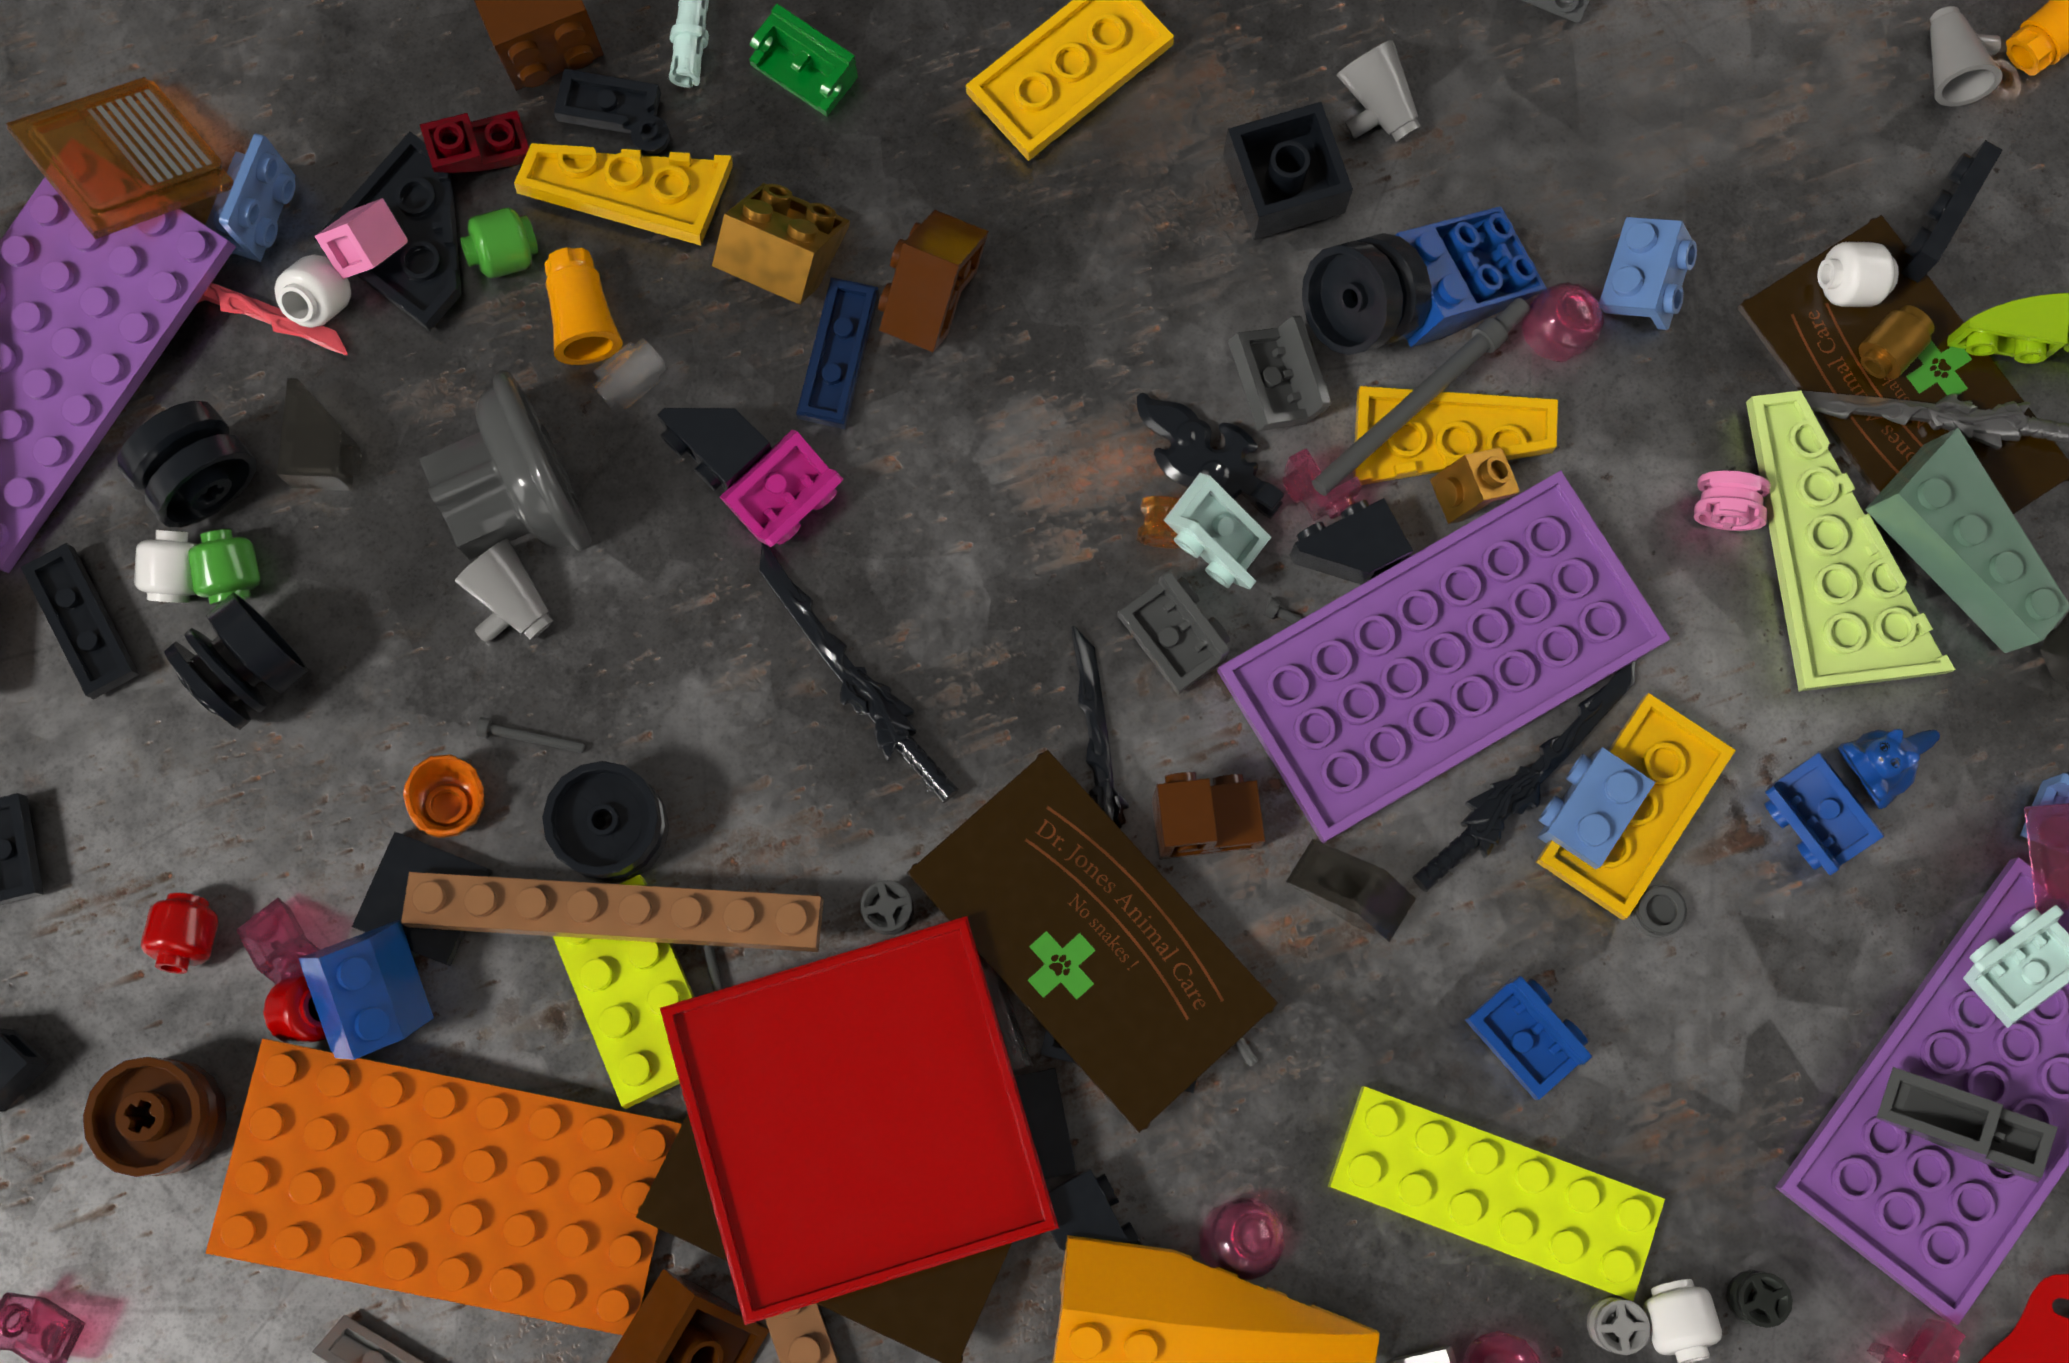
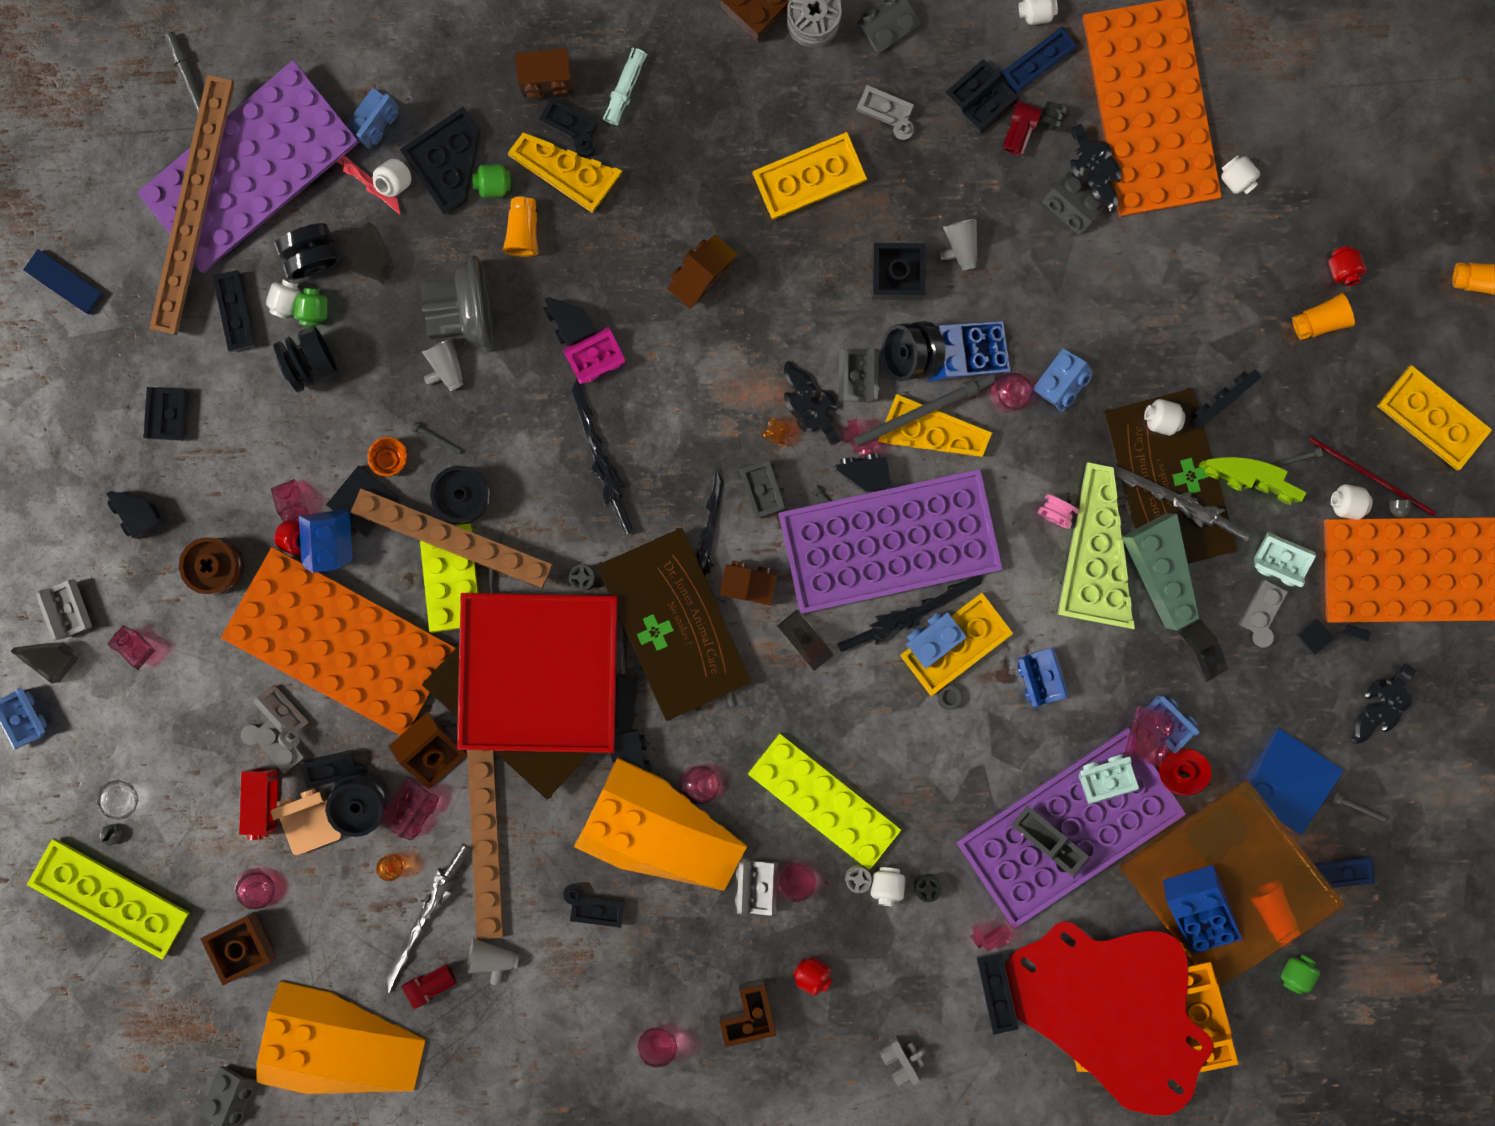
camera: 15 degrees right, 10 degrees up
clear orange piece [6,77,234,239] -> none
red head [141,893,219,974] -> none
bright pink panel [315,198,408,279] -> none
dark red slope [419,110,529,173] -> none
clear brick [592,338,668,410] -> none
pearl gold slope [712,183,850,305] -> none
green hinge [749,4,858,117] -> none
dark blue tile [796,277,879,430] -> none
light aqua bracket [1163,473,1271,589] -> none
pearl gold bracket [1430,448,1519,524] -> none
blue bracket [1465,976,1592,1100] -> none
blue animal [1837,729,1940,809] -> none
pearl gold brick [1859,305,1934,379] -> none
light grey piece [1930,6,2003,107] -> none

